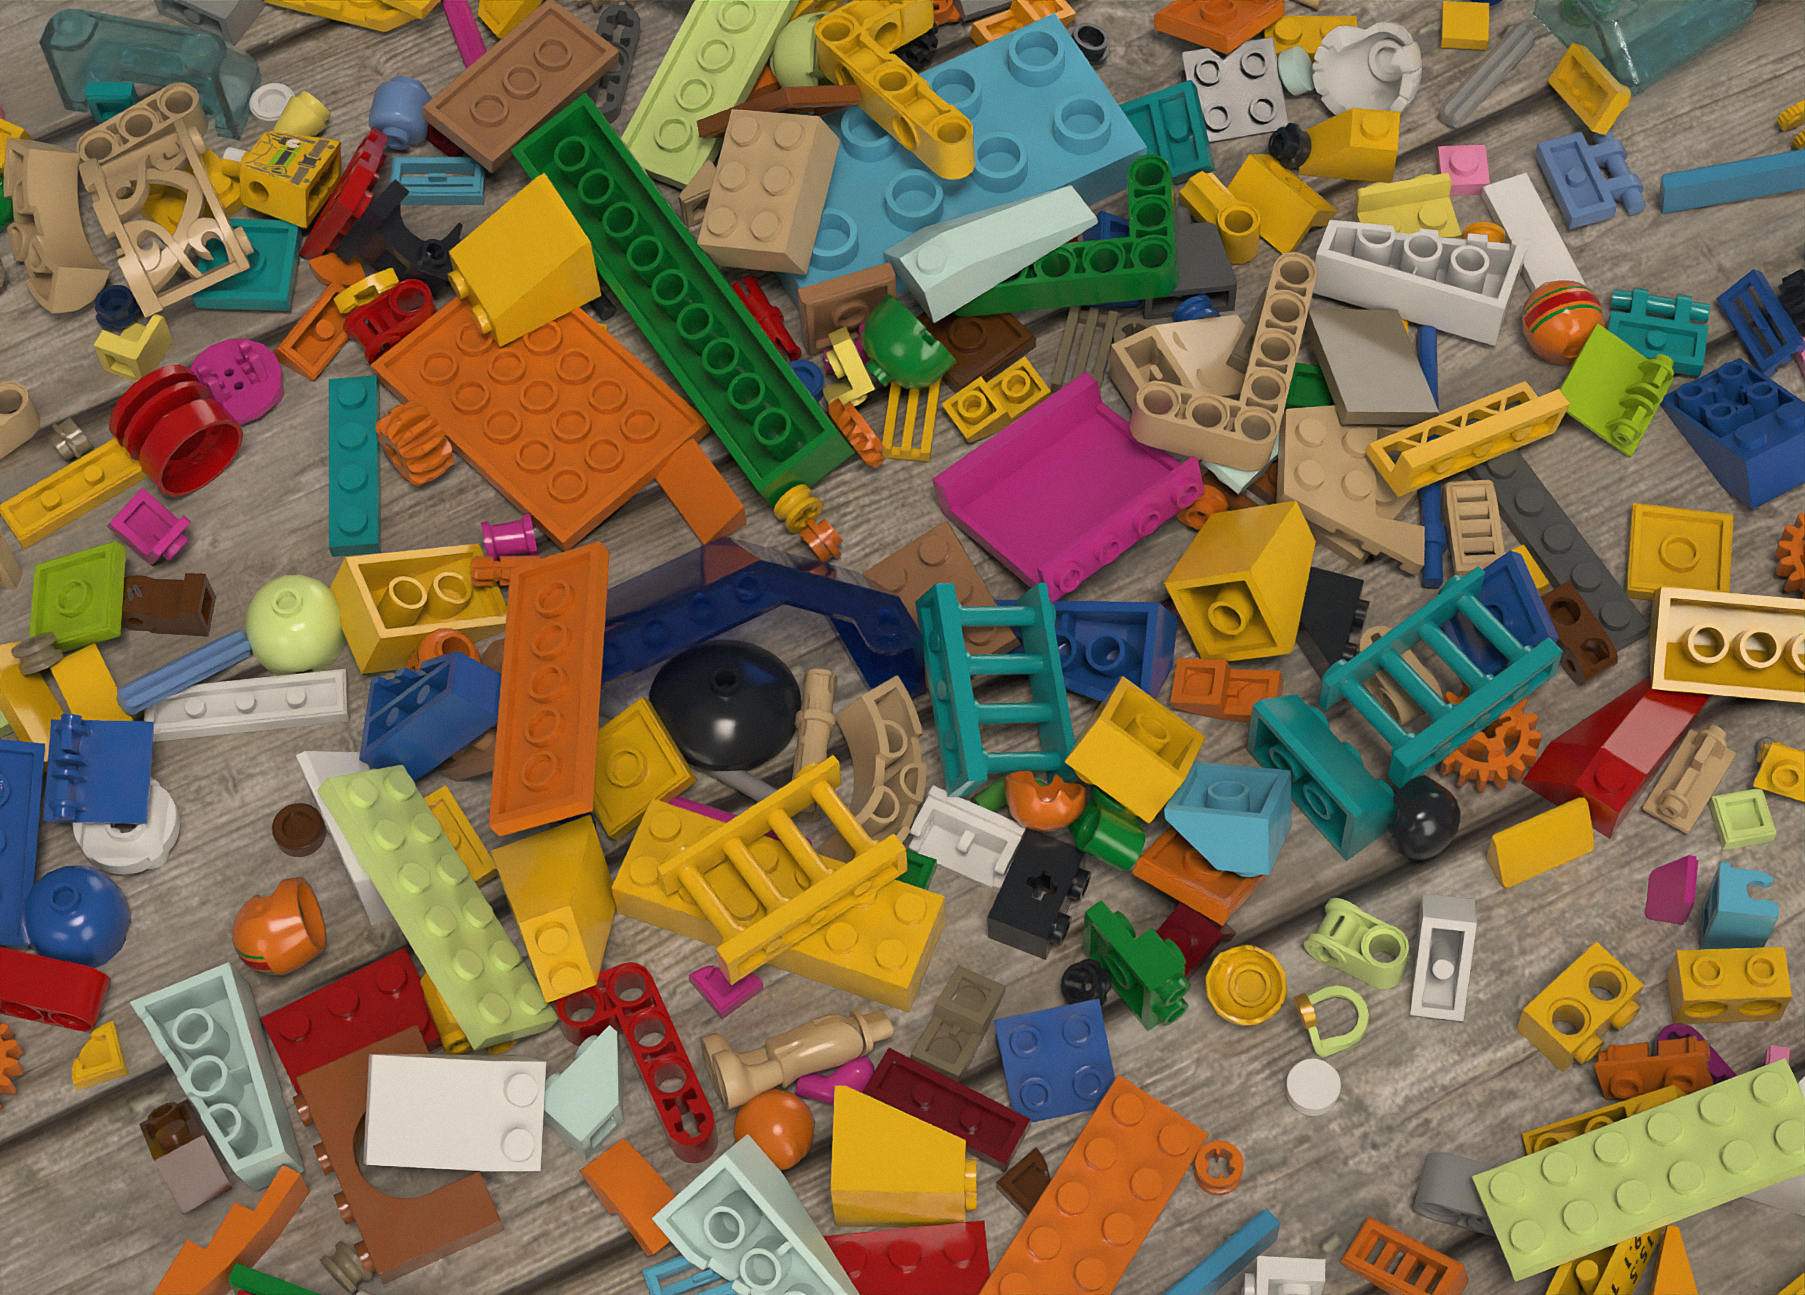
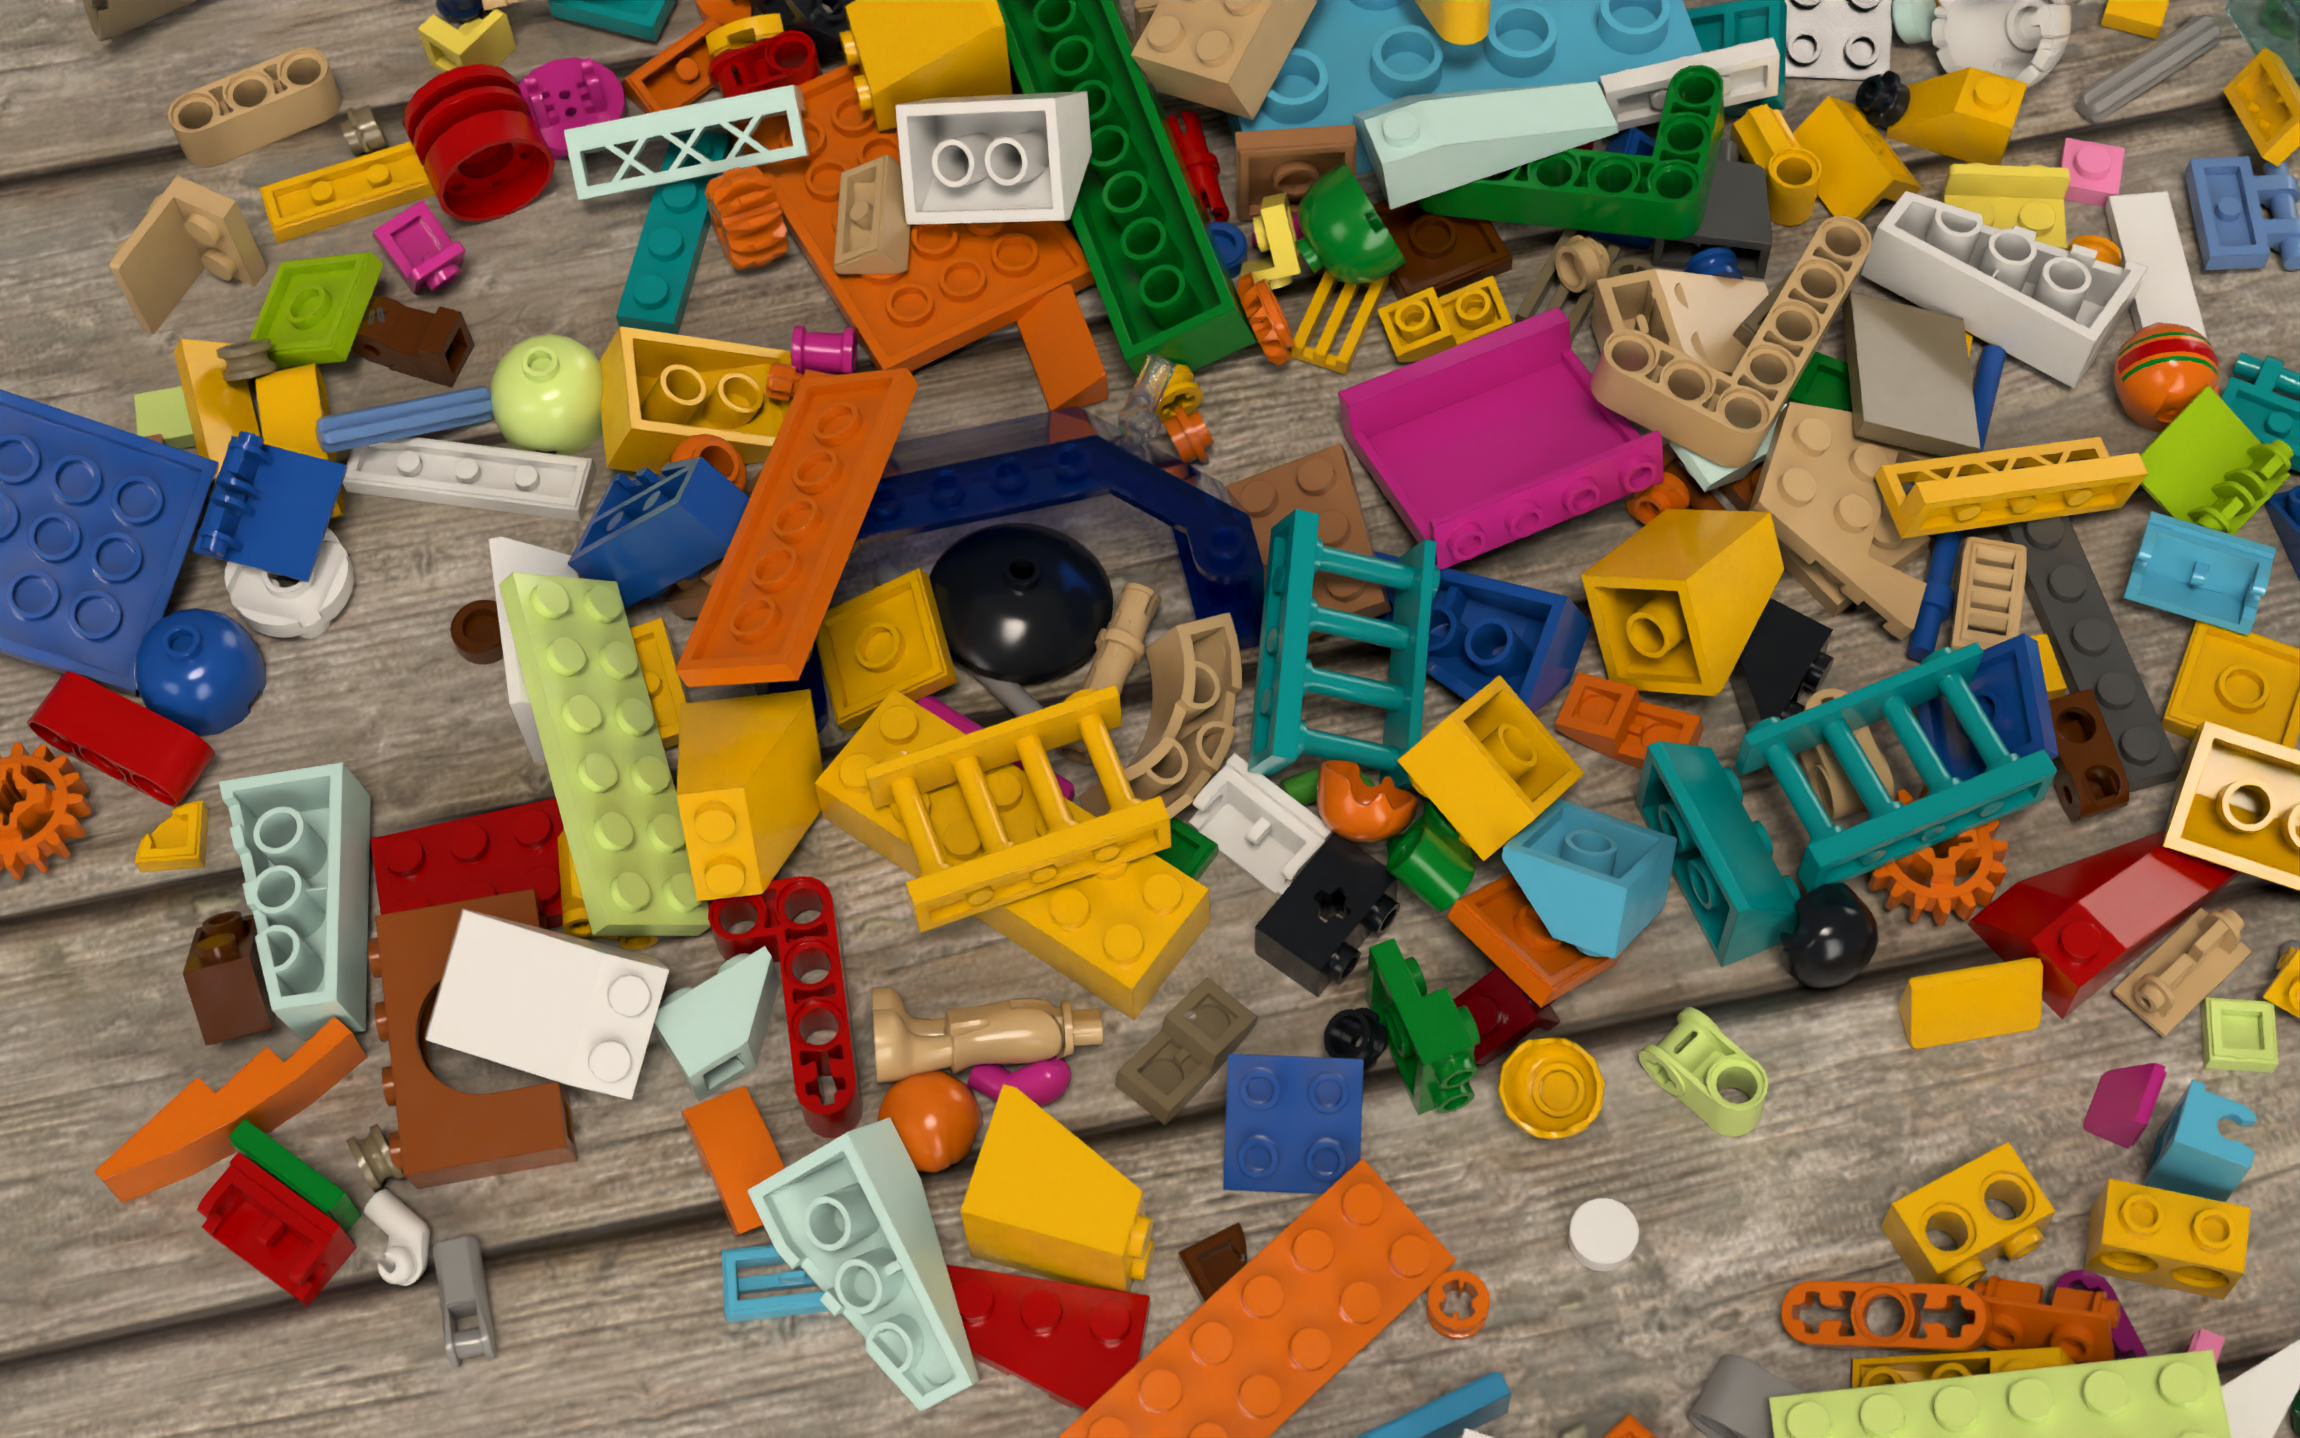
camera: 15 degrees right, 0 degrees up
orange helmet [232,877,326,976] -> none
dark pink tile [689,966,764,1020] -> none
dark red plate [863,1047,1031,1172] -> none
yellowish green piece [1294,985,1370,1057] -> none
white slope [1410,893,1477,1021] -> none
none -> light aqua fence [564,85,810,200]
none -> tan slope [834,154,911,274]
none -> white slope [895,91,1092,225]
none -> clear arm [1118,353,1176,444]
none -> tan plate [1555,235,1610,293]
none -> white plate [1600,37,1780,131]
none -> orange beam [1781,1281,1993,1353]
none -> medium azure hinge [2123,511,2276,636]

